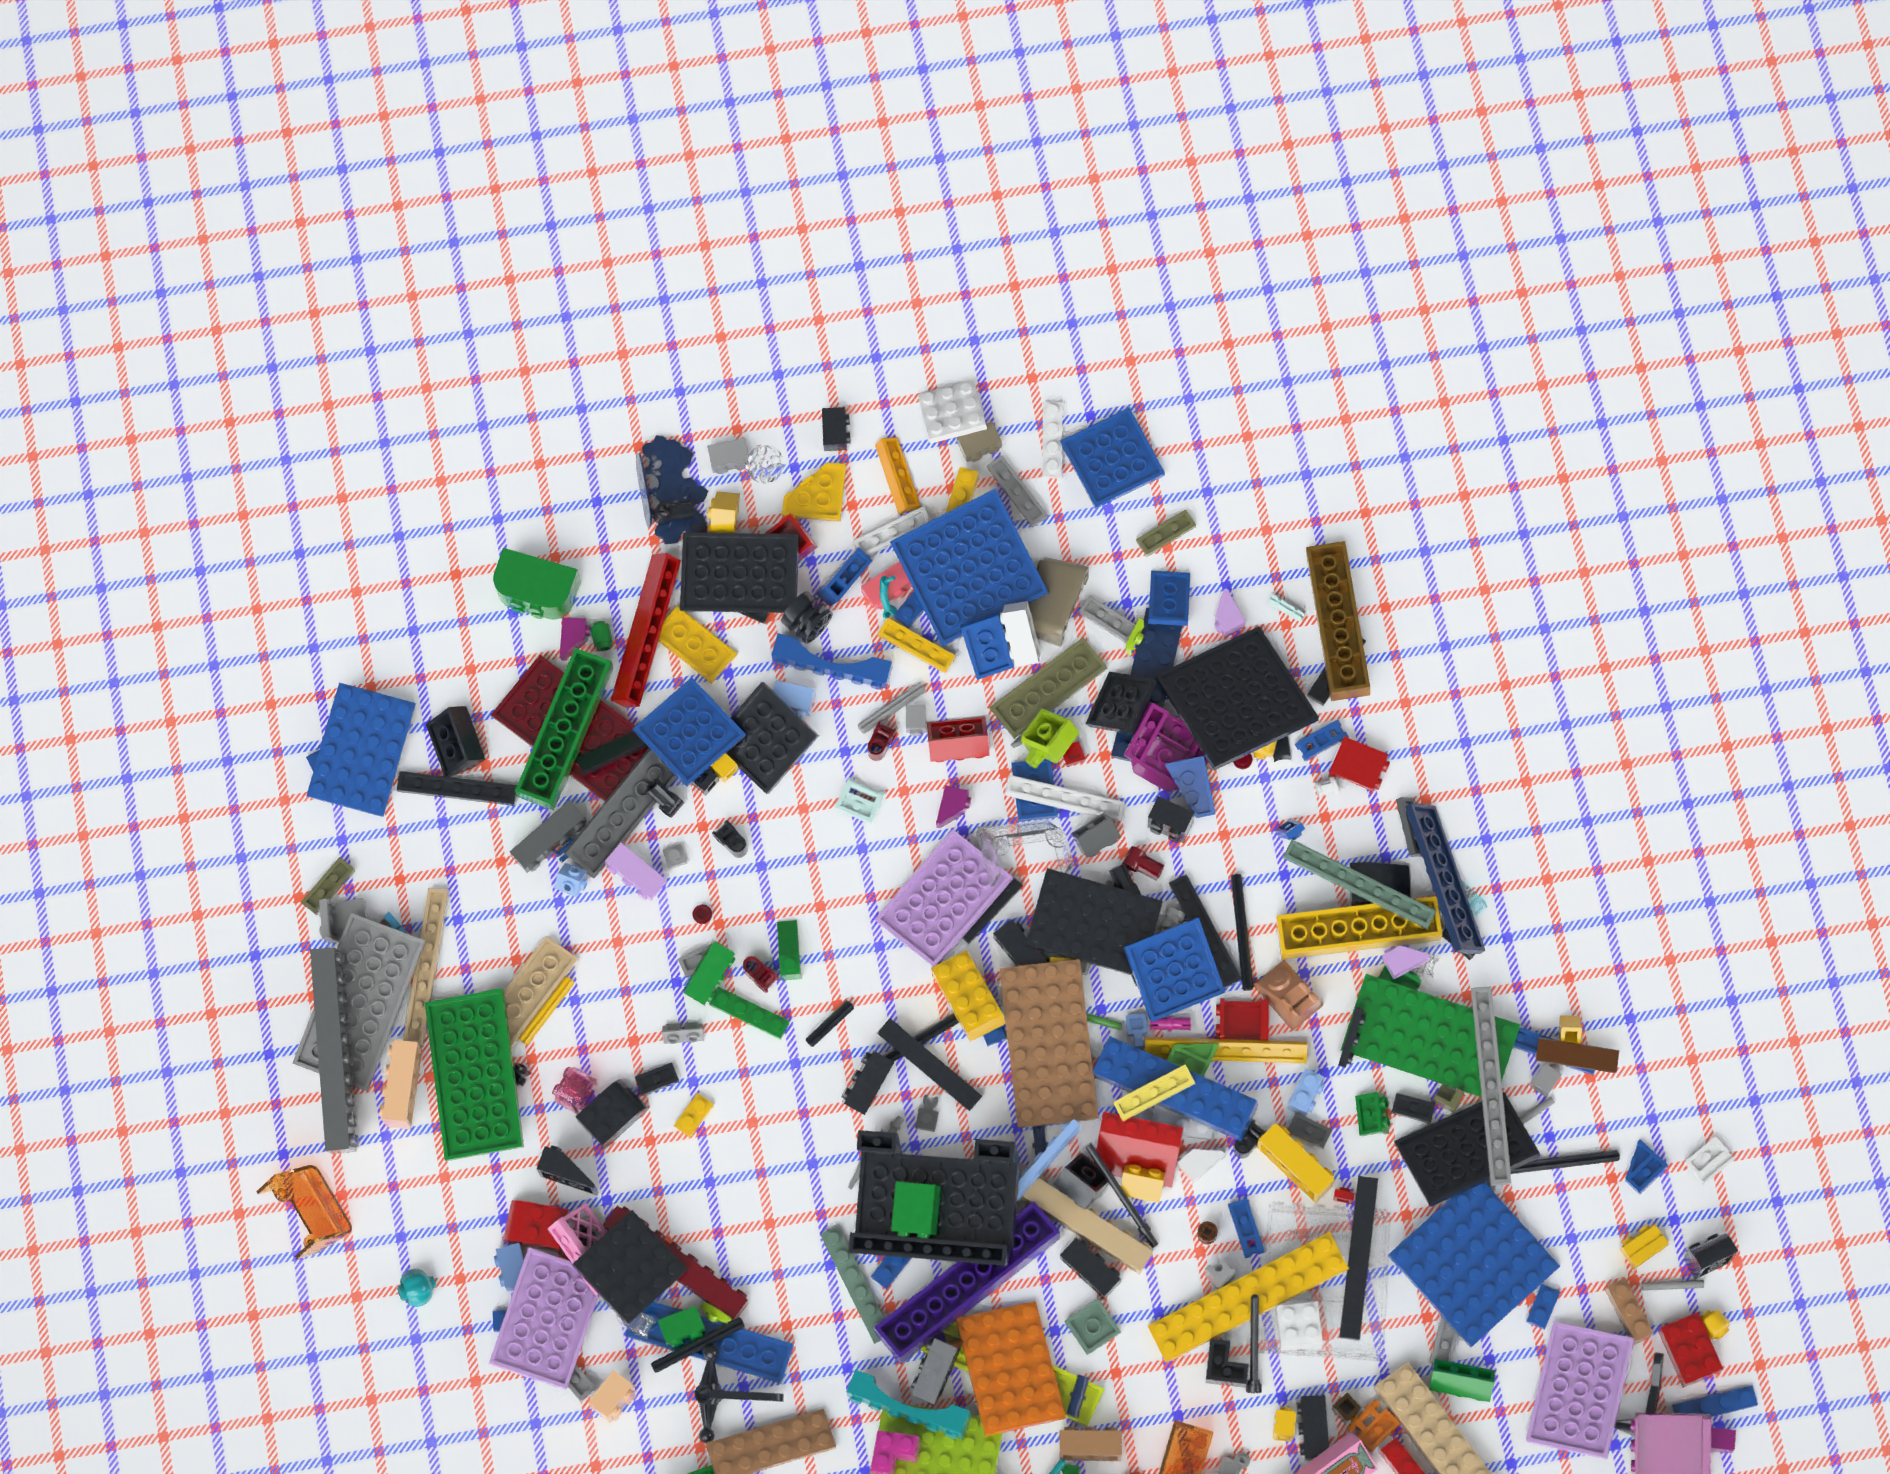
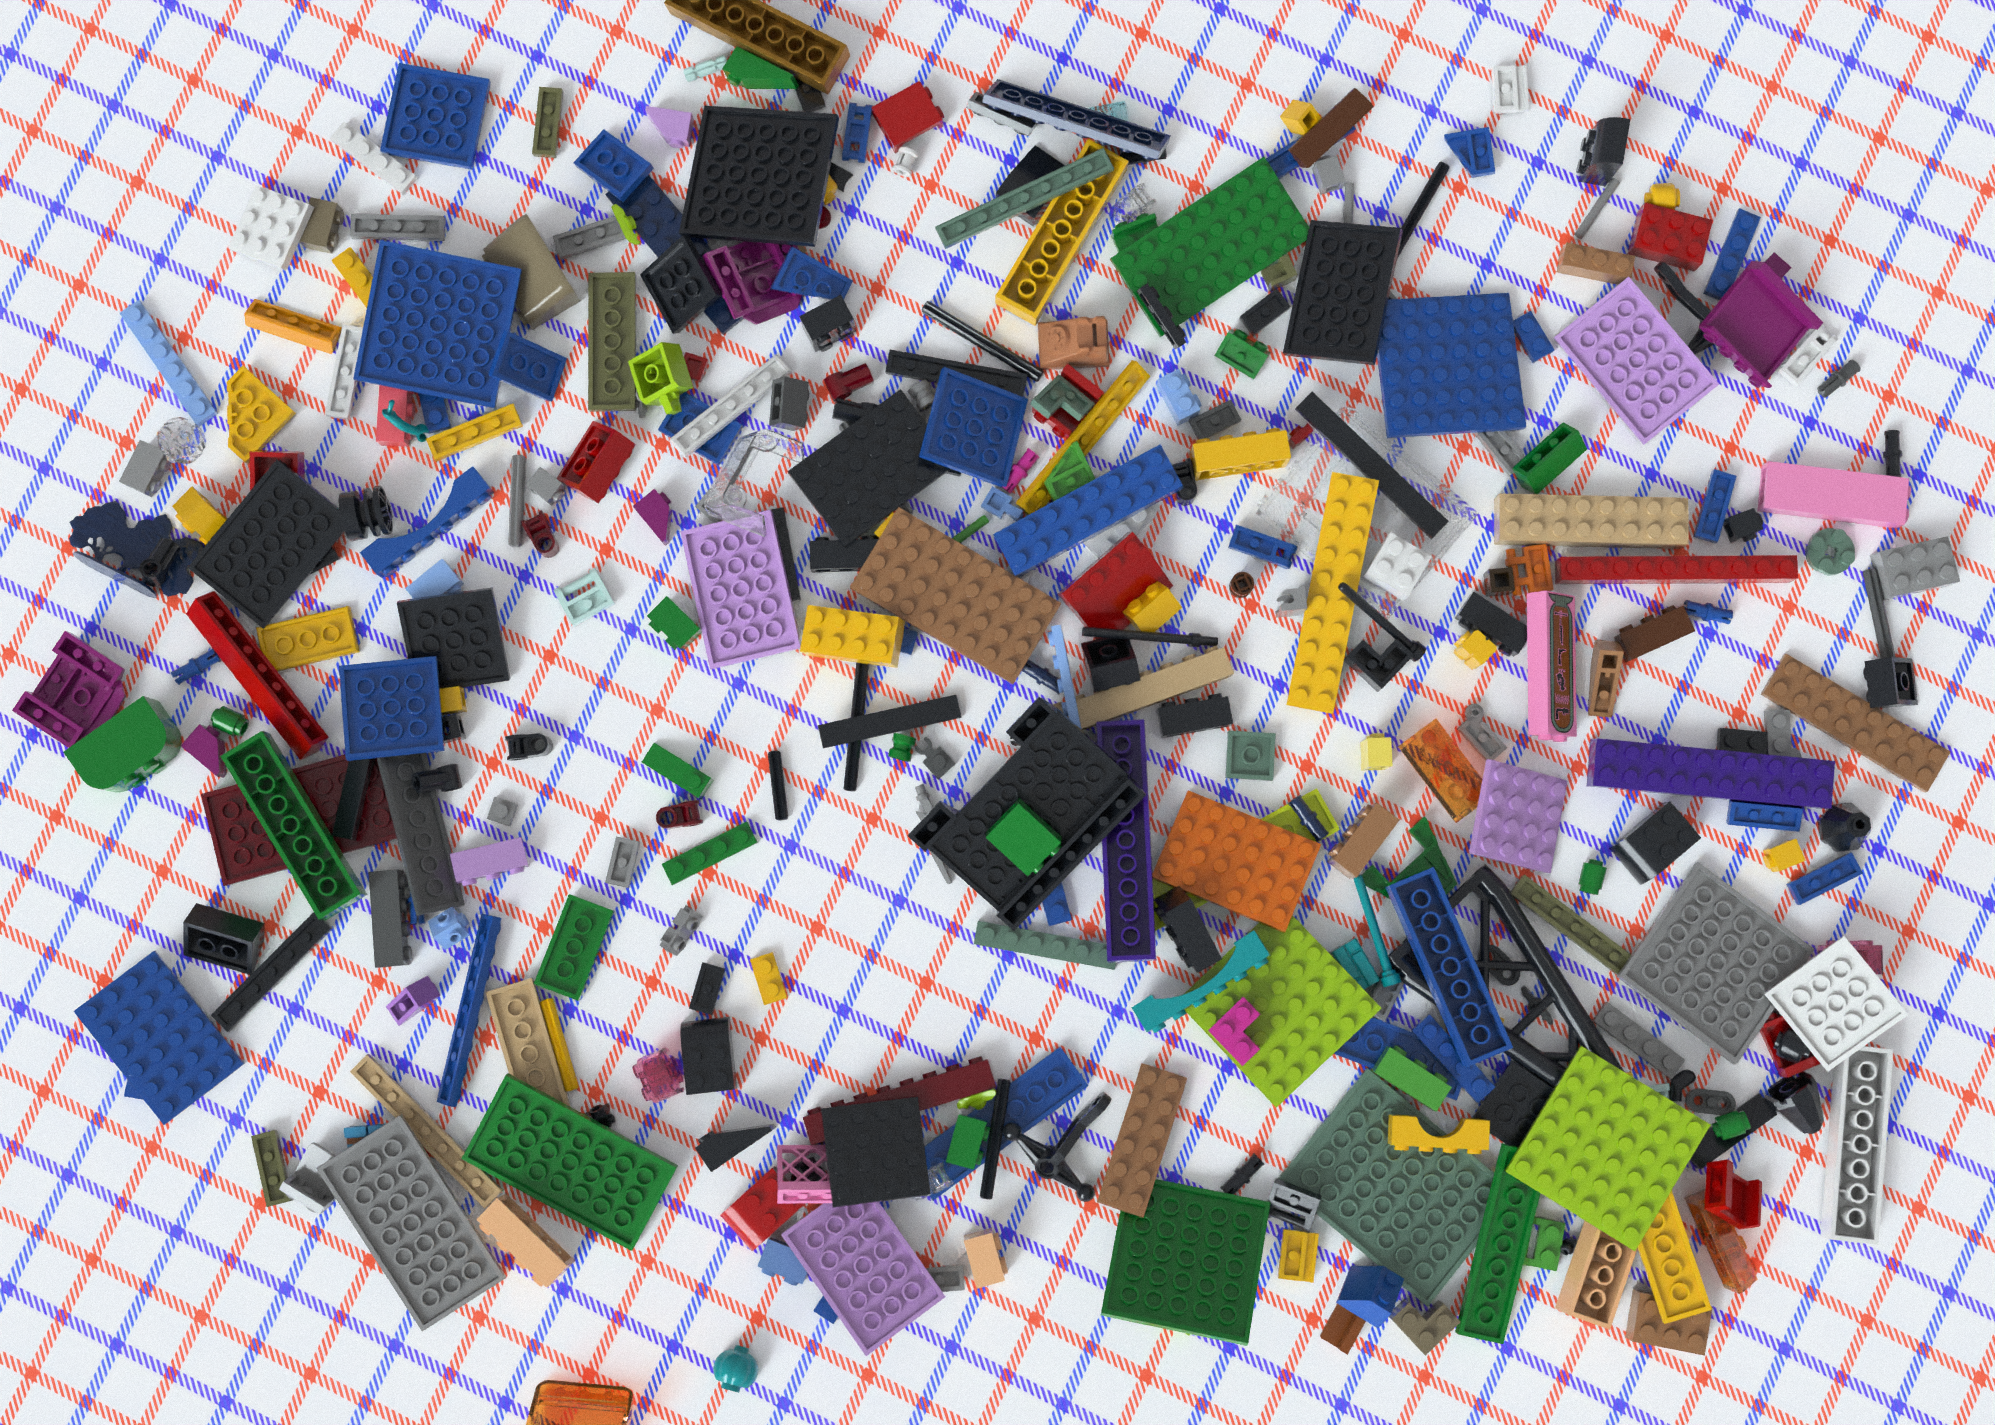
camera: 60 degrees left, 10 degrees up
dark grey brick [310,947,359,1154] -> none
green brick [682,939,736,1005] -> none
dark red plate [692,904,712,924] -> none
blue slope [816,547,873,607] -> none
black brick [822,407,851,452] -> none
black brick [841,1049,894,1115] -> none
white brick [1000,601,1041,666] -> none
light yellow plate [1113,1064,1196,1121] -> none
white slope [1177,1149,1225,1184] -> none
blue plate [1274,819,1305,840] -> none
lavender slope [1382,945,1430,980] -> none
light grey plate [1471,986,1512,1186] -> none
yellow brick [1620,1224,1669,1269] -> none
none -> magenta slope [12,631,126,748]
none -> light blue plate [119,300,218,427]
none -> blue pin [170,648,221,685]
none -> medium lavender slope [386,975,441,1026]
none -> blue plate [436,913,502,1107]
none -> green plate [534,894,615,1001]
none -> green brick [647,596,702,652]
none -> green slope [722,46,799,89]
none -> green wheel [888,733,916,762]
none -> sand green plate [1030,374,1095,421]
none -> light yellow brick [1360,733,1393,771]

